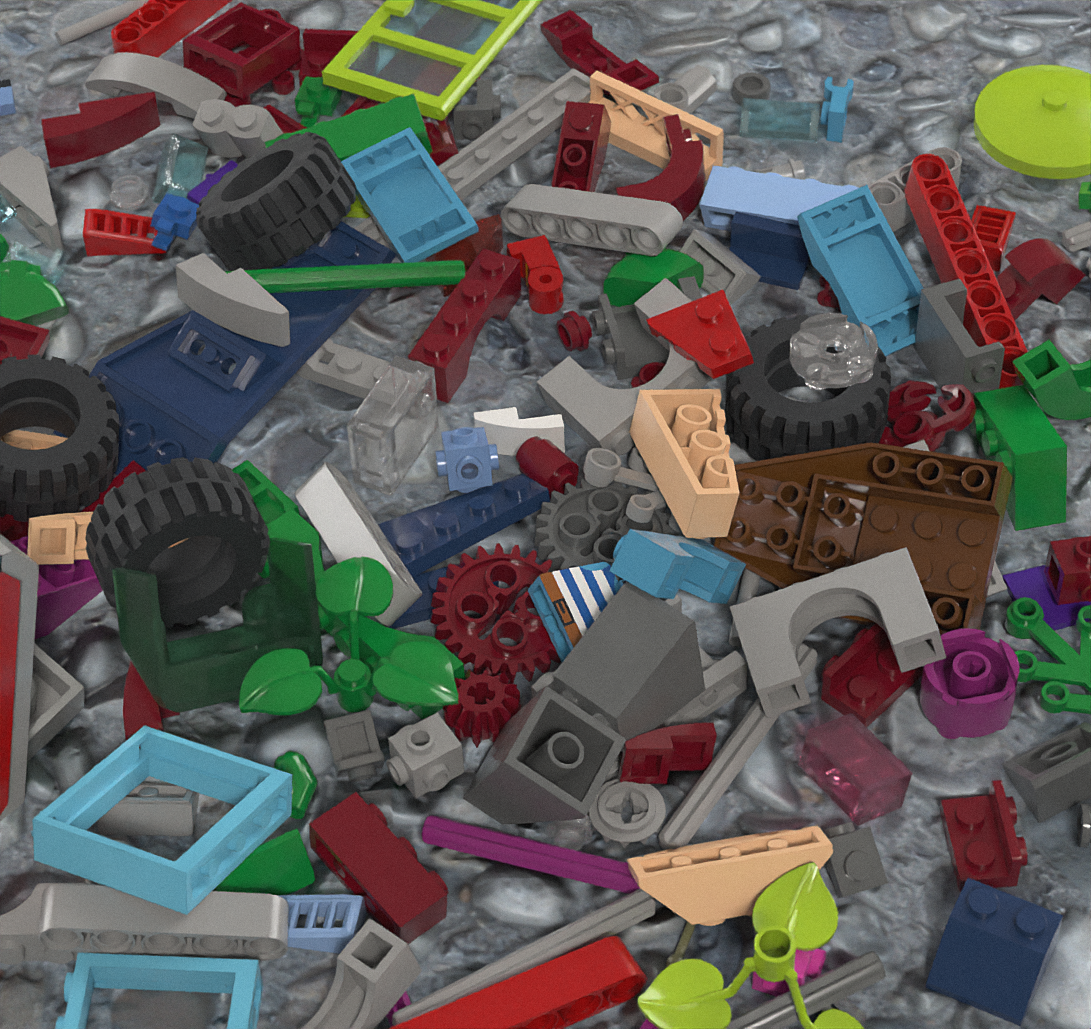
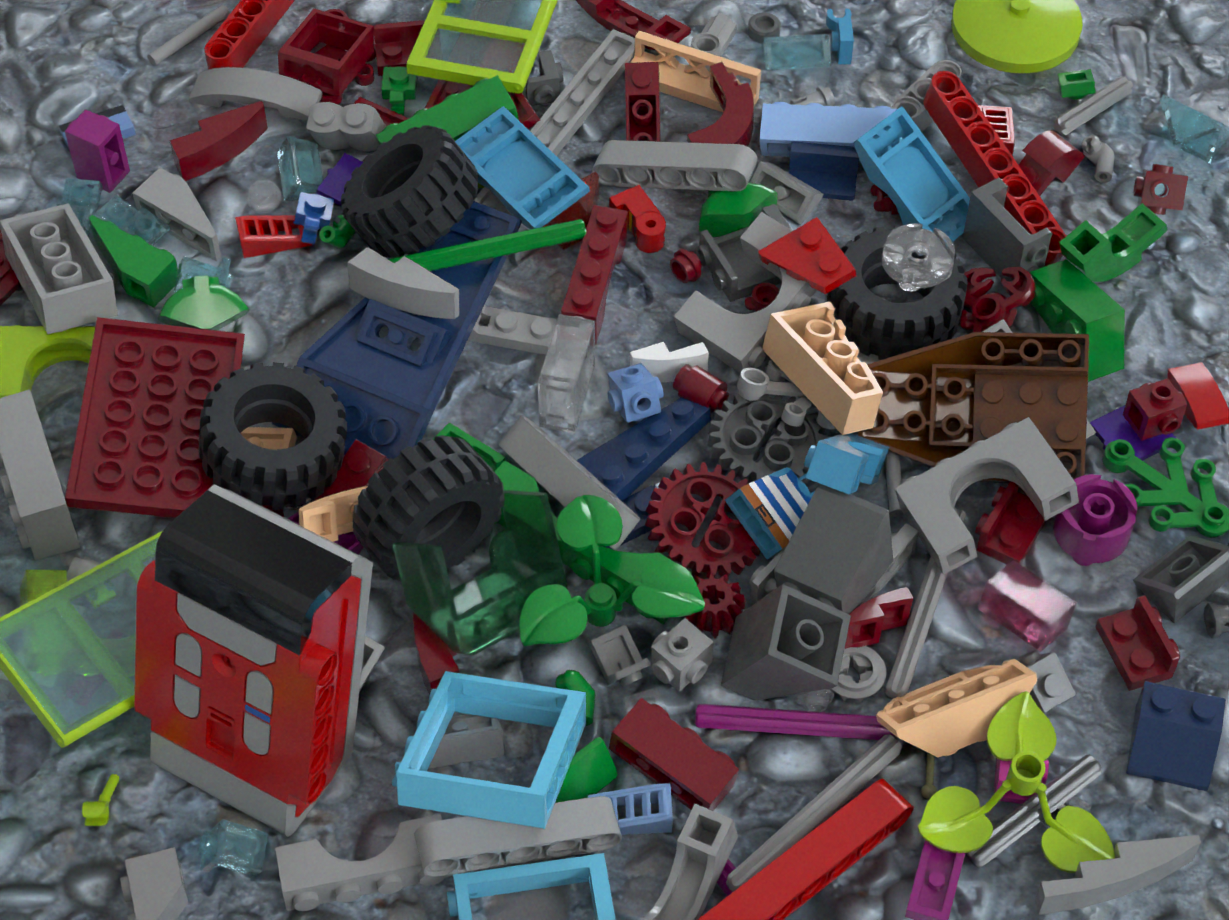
camera: 15 degrees left, 5 degrees up
none -> green arm [320,214,356,248]

